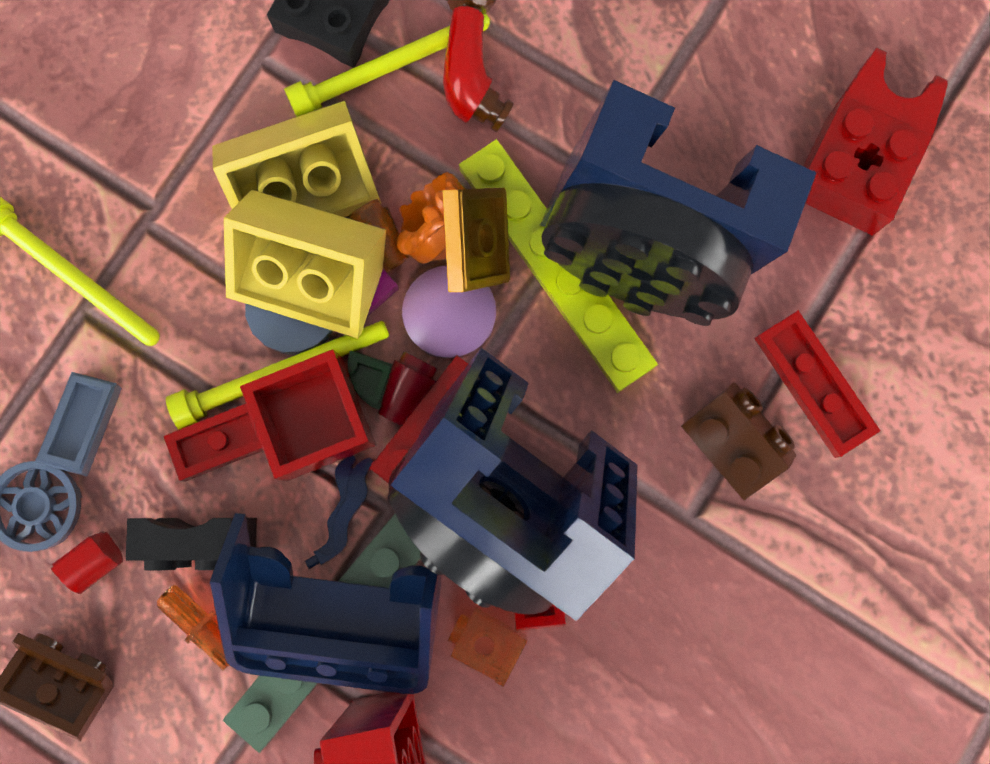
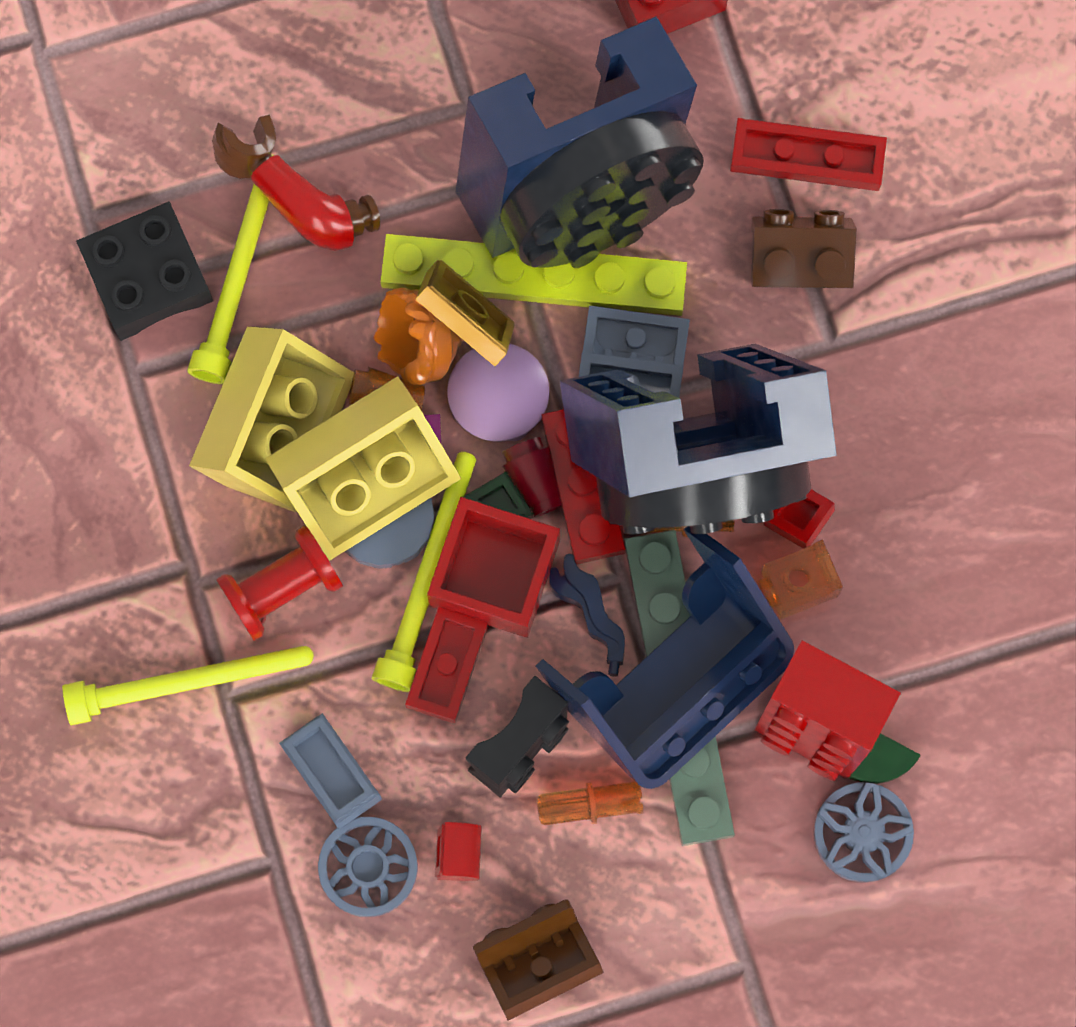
camera: 55 degrees left, 5 degrees down
none -> red piece [216,525,343,641]
none -> sand blue slope [579,305,690,398]

